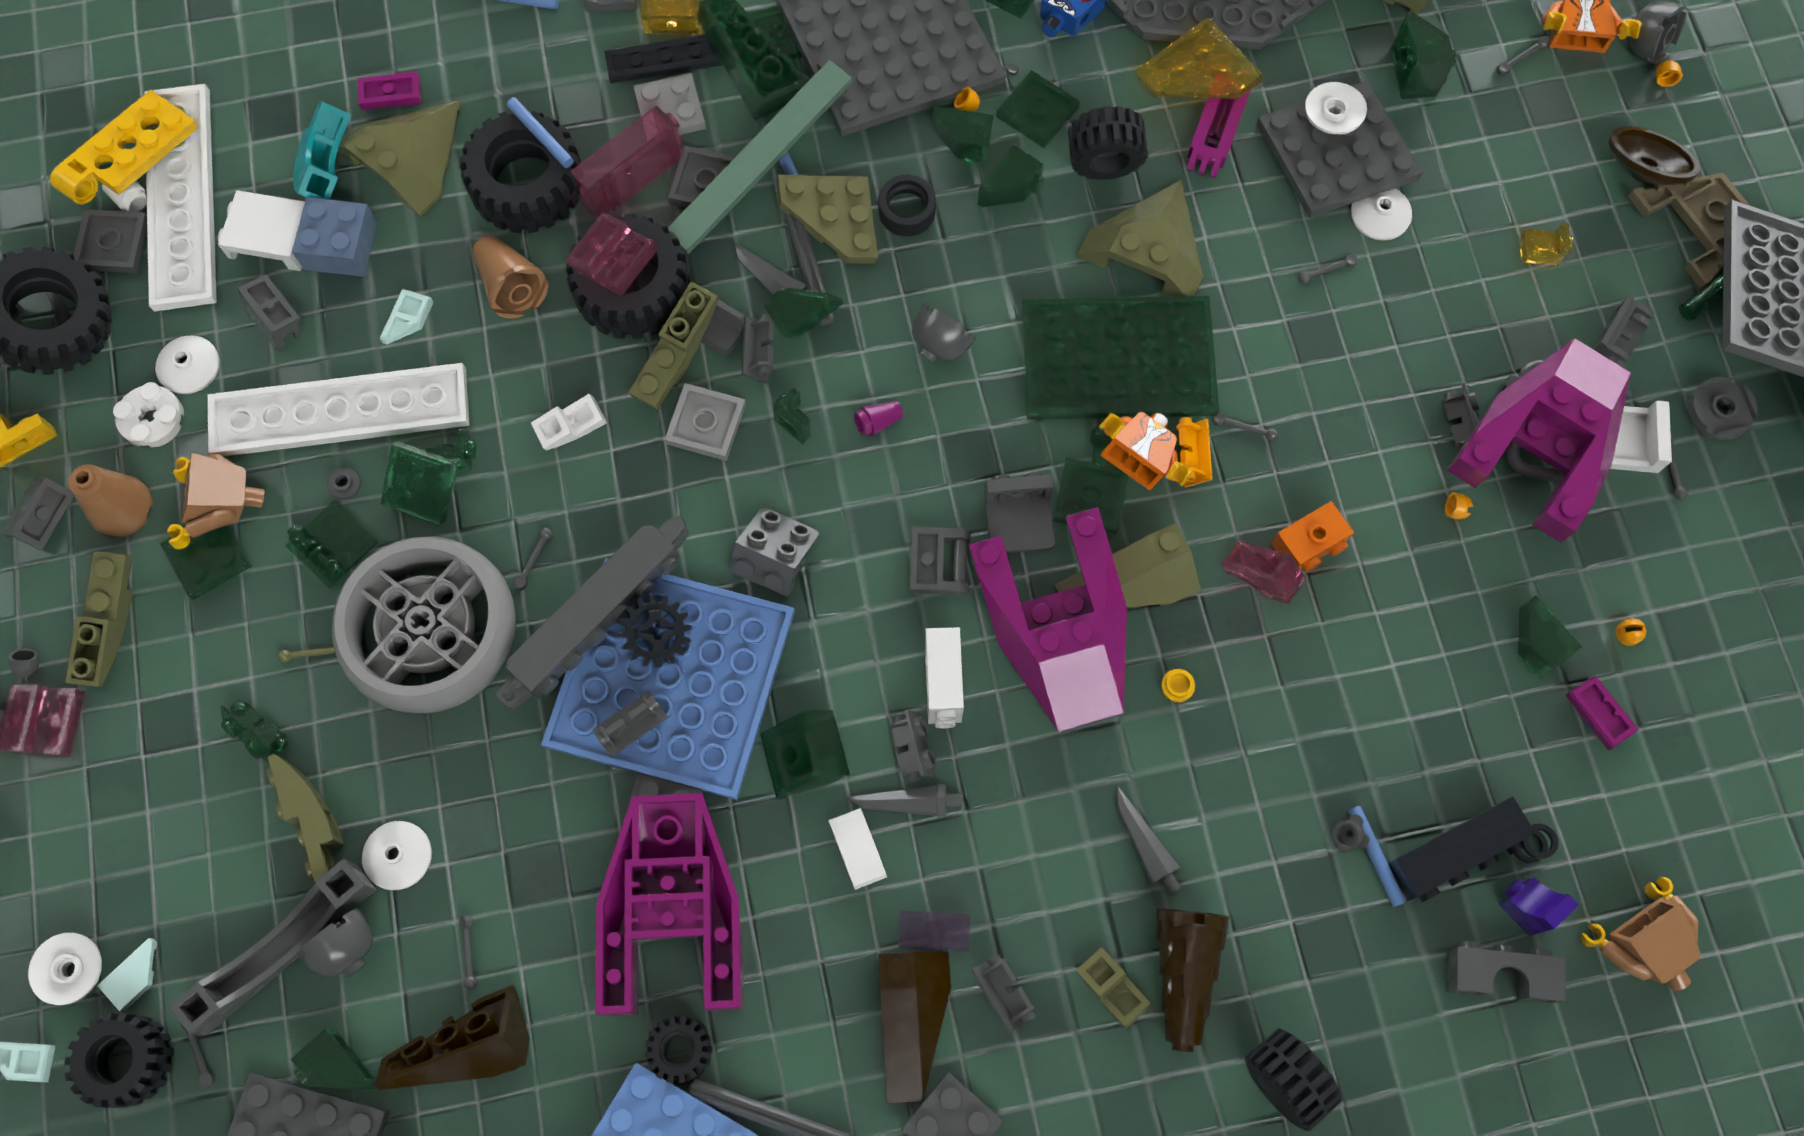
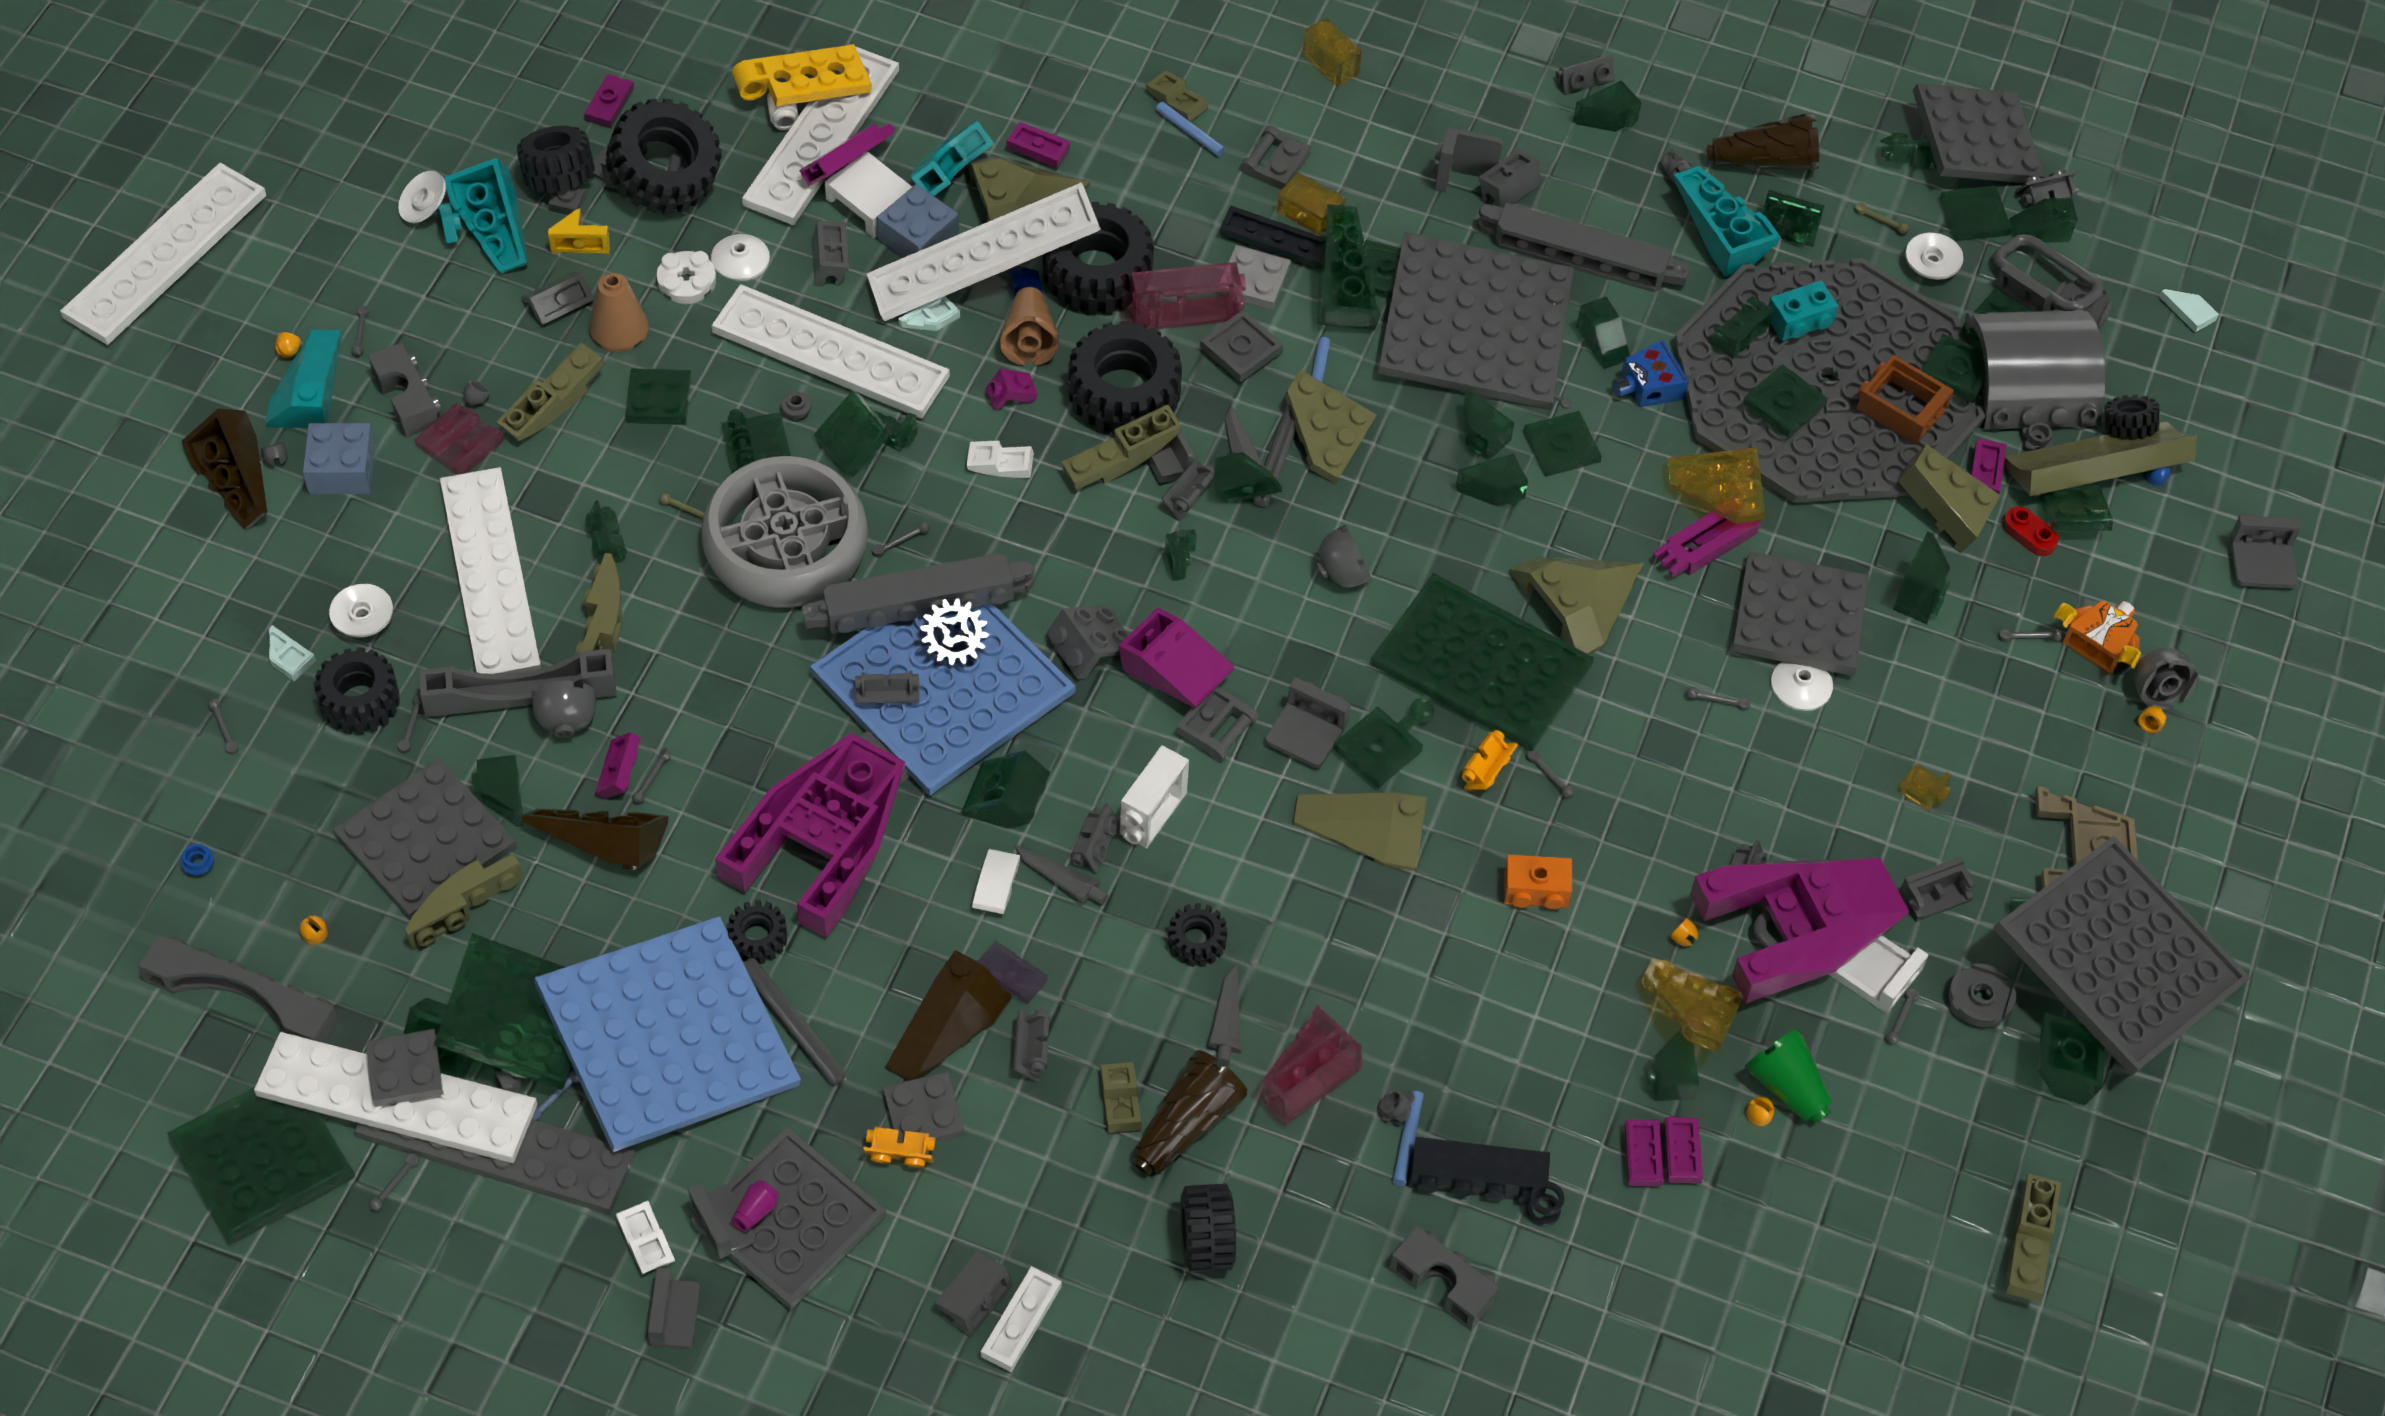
camera: 30 degrees right, 15 degrees down
dark grey plate [74,209,147,273] -> none
light aqua tile [97,938,157,1012] -> none
torso [167,453,264,550] -> none
white dish [362,821,432,890] -> none
medium blue bar [507,97,574,168] -> none
clear pink slope [565,212,659,296] -> none
light grey plate [664,383,746,461] -> none
sand green tile [668,60,852,254] -> none
magenta cone [854,400,903,437] -> none
black tyre [878,174,936,237] -> none
light orange hinge [954,87,980,114] -> none
magenta wedge [969,507,1127,732] -> none
black tyre [1068,106,1148,180] -> none
orange torso [1099,412,1192,491] -> none
yellow plate [1161,669,1195,703] -> none
clear pink arch [1222,541,1306,605] -> none
white dish [1305,82,1367,134] -> none
dark purple arch [1499,877,1579,936] -> none
medium nougat torso [1579,877,1701,991] -> none
dark brown dish [1608,126,1700,185] -> none
none -> white plate [440,467,541,674]
none -> magenta plate [595,732,641,799]
none -> magenta hinge [799,123,894,187]
none -> white plate [867,182,1101,321]
none -> magenta bracket [986,368,1038,410]
none -> clear blue slope [1009,265,1043,298]
none -> magenta slope [1118,607,1234,708]
none -> black tyre [1168,903,1227,967]
none -> clear pink wedge [1263,1005,1362,1124]
none -> magenta plate [1624,1119,1663,1186]
none -> clear yellow plate [1641,958,1743,1053]
none -> green cone [1745,1028,1832,1124]

